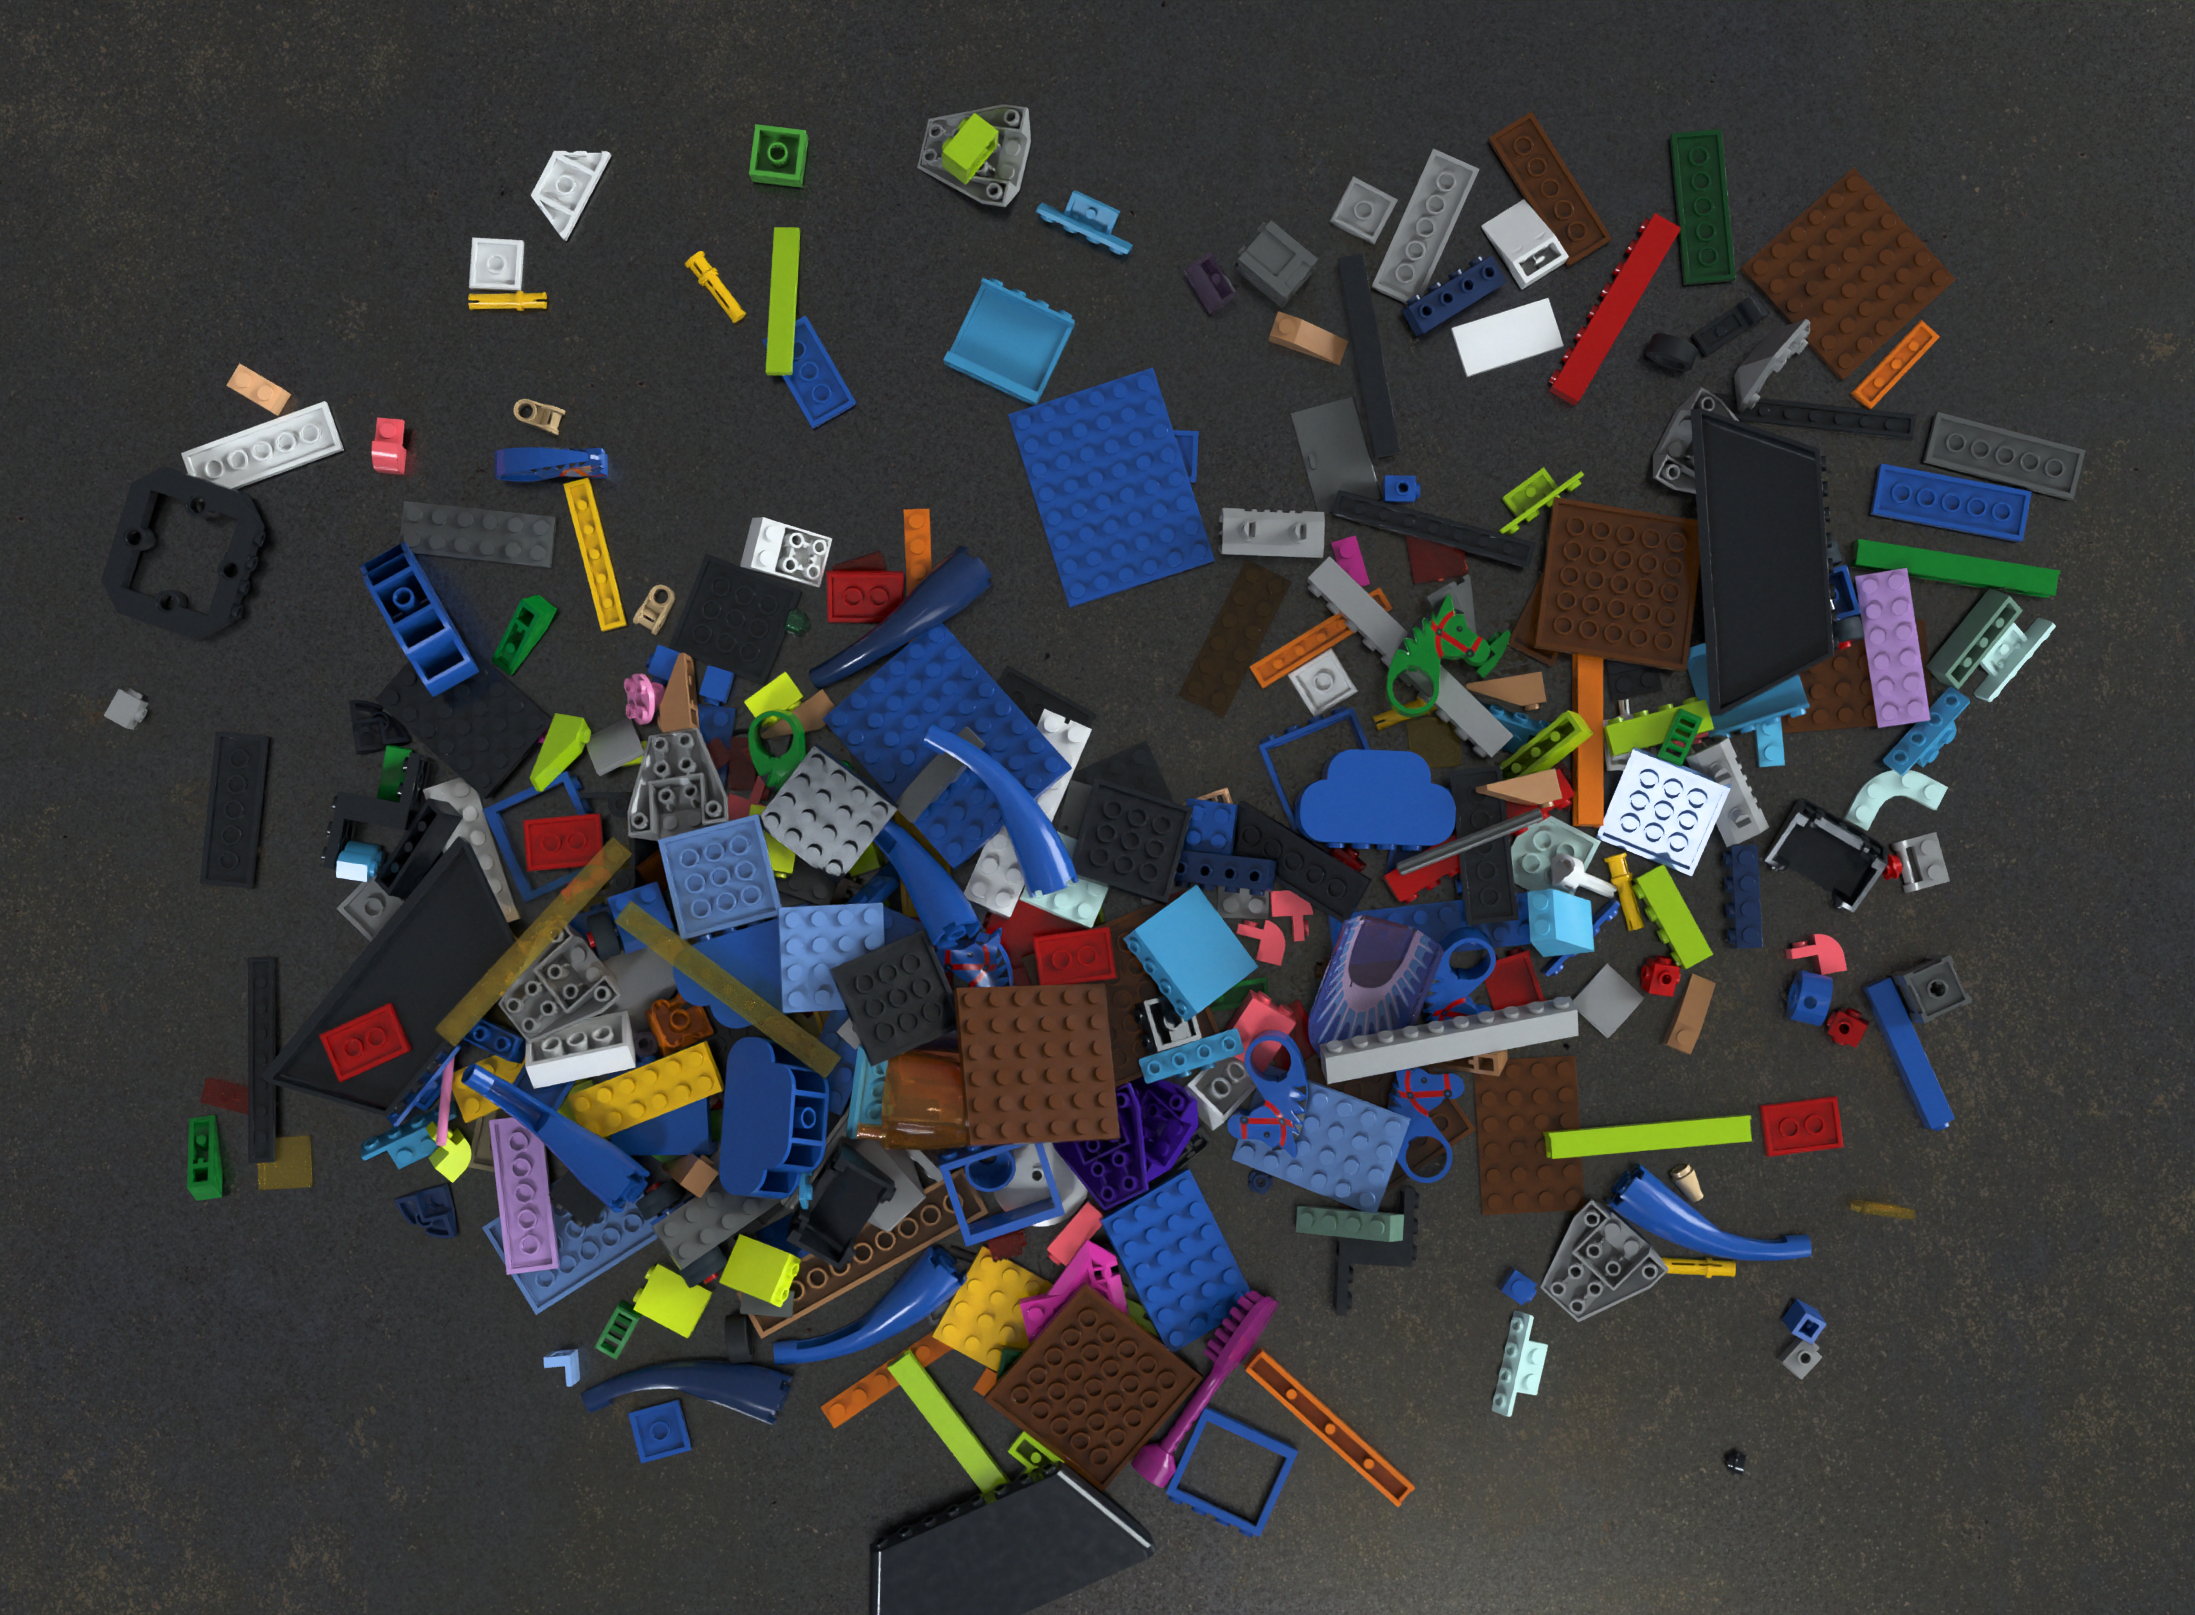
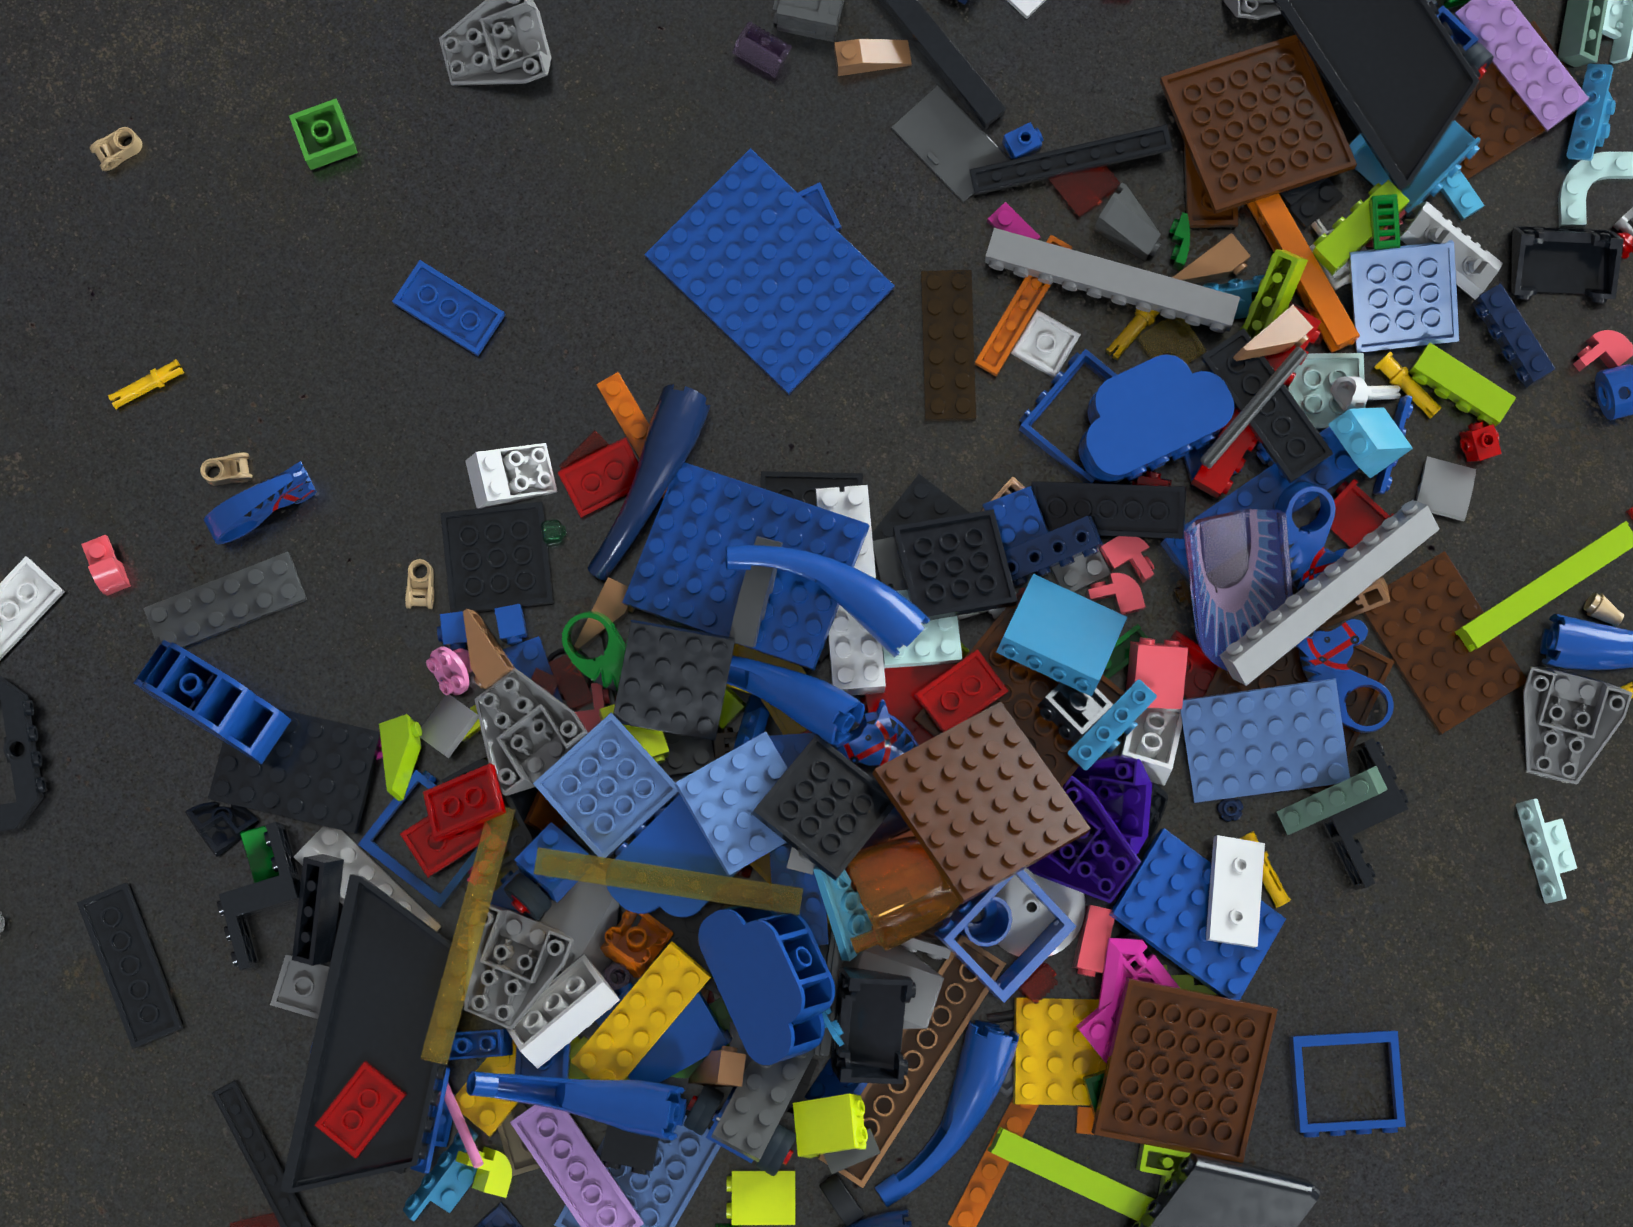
camera: 30 degrees left, 5 degrees down
dark azure brick [336,840,385,882] -> none
white tile [469,237,524,292] -> none
green slope [491,595,557,675] -> none
white wing [531,151,611,241] -> none
yellow plate [563,478,628,632] -> none
yellow pin [685,251,746,323] -> none
neon yellow brick [744,672,806,728] -> none
lime tile [766,227,801,375] -> none
lime brick [941,112,999,185] -> none
dark azure panel [944,277,1075,406] -> none
dark azure bracket [1036,190,1133,255] -> none
magenta piece [1131,1290,1279,1488] -> none
light grey piece [1218,508,1325,558] -> none
blue animal [1227,1030,1308,1158] -> none
orange tile [1243,1347,1415,1507] -> none
green animal [1386,594,1490,717] -> none
lime bracket [1497,467,1584,536] -> none
blue brick [1498,1267,1537,1306] -> none
medium nougat slope [1662,973,1716,1055] -> none
none -> tan piece [90,127,142,171]
none -> red tile [423,763,506,841]
none -> white plate [1206,835,1265,948]
none -> yellow pin [1239,831,1291,908]

